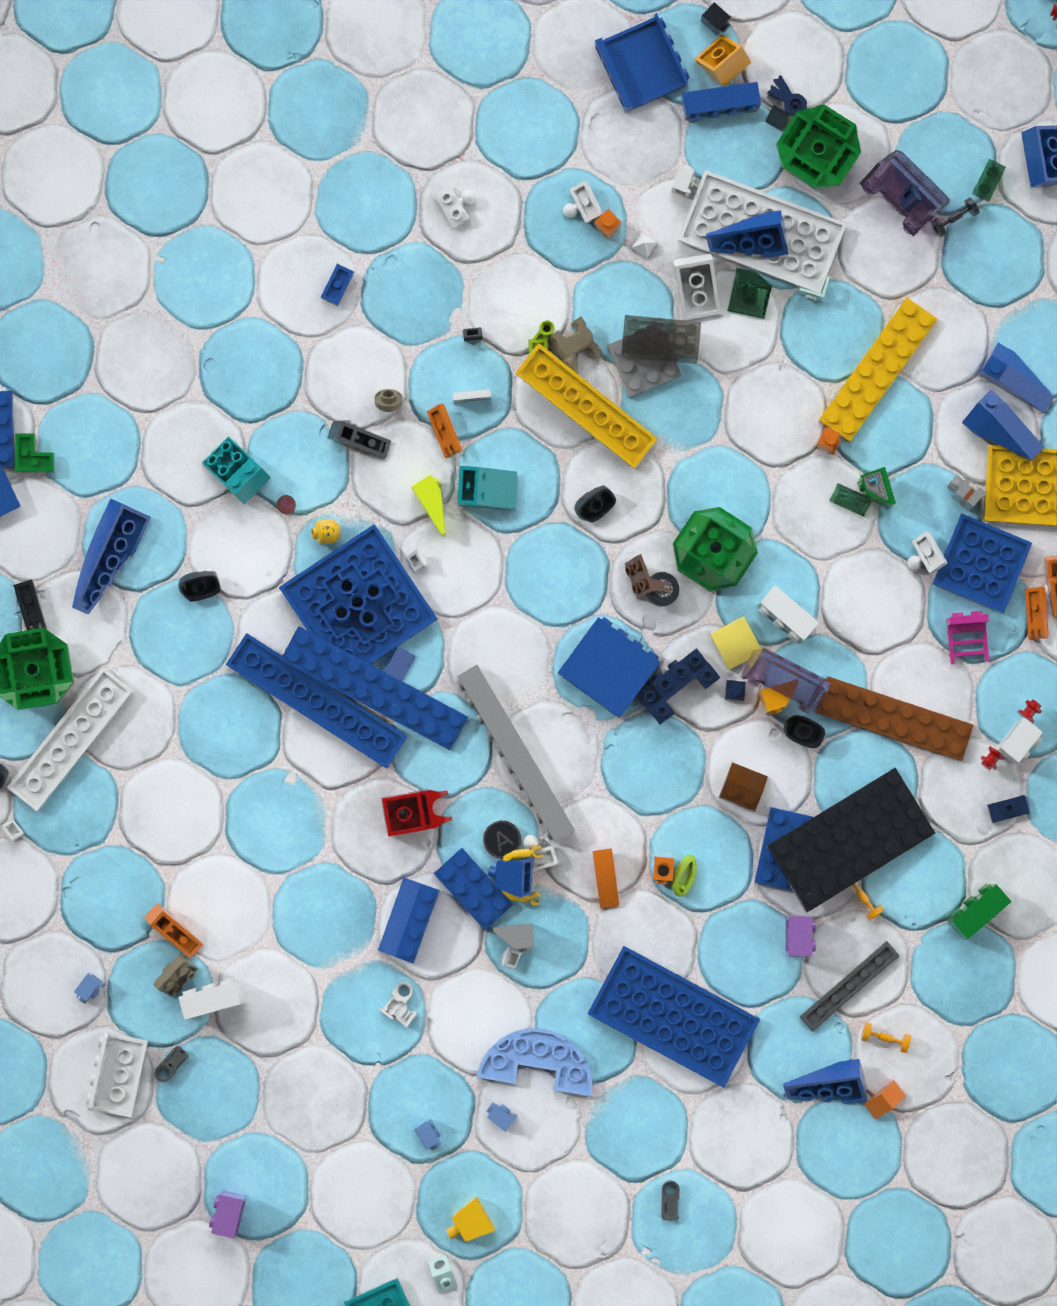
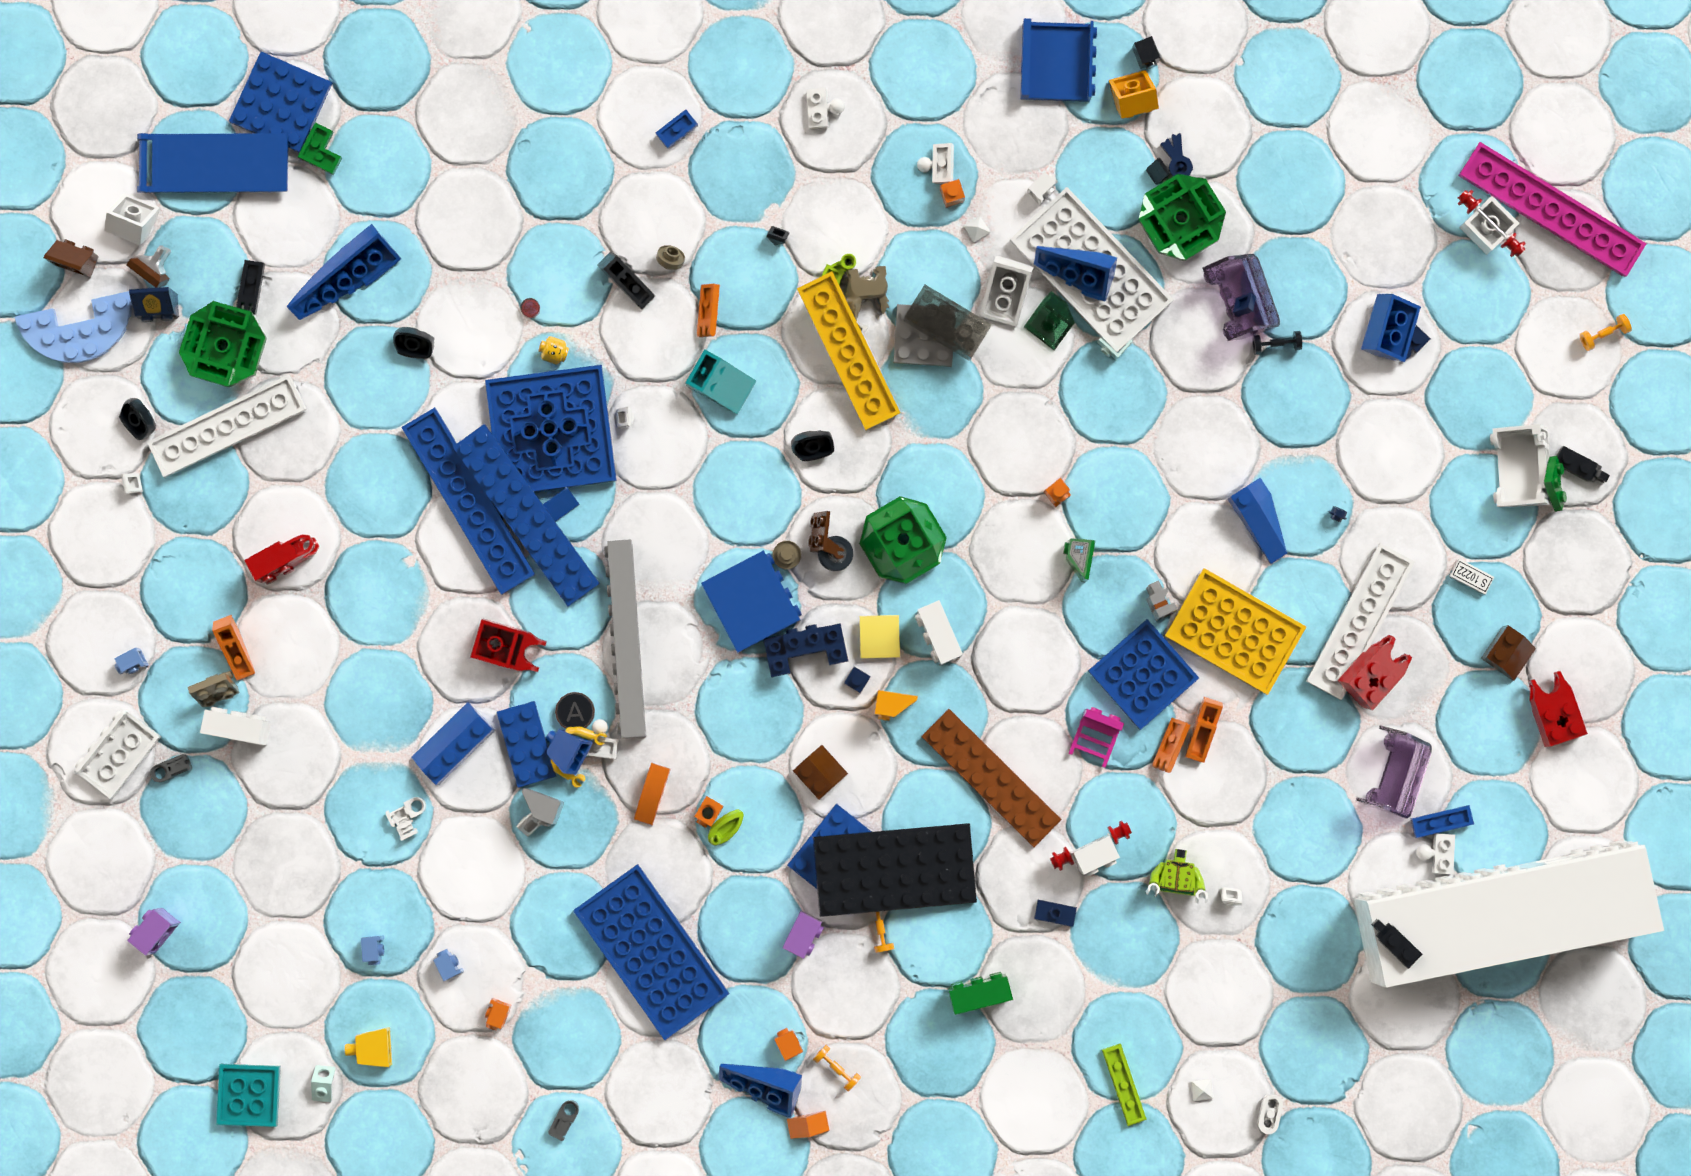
camera: 25 degrees right, 0 degrees up
teal slope [202,436,271,505] -> none
neon yellow slope [411,475,446,537] -> none
white tile [453,389,491,403] -> none
light blue plate [477,1028,592,1097] -> none
blue brick [682,82,761,121] -> none
clear purple windscreen [740,648,832,713] -> none
black piece [783,715,825,748] -> none
dark grey tile [799,941,900,1032] -> none
yellow plate [818,297,937,442] -> none
clear green plate [829,483,872,517] -> none
white plate [907,531,947,574] -> none
blue wedge [962,390,1044,461] -> none
clear green plate [972,159,1006,202] -> none
none -> red brick [244,534,320,585]
none -> orange brick [485,998,512,1031]
none -> dark tan plate [773,541,801,570]
none -> orange brick [774,1028,803,1061]

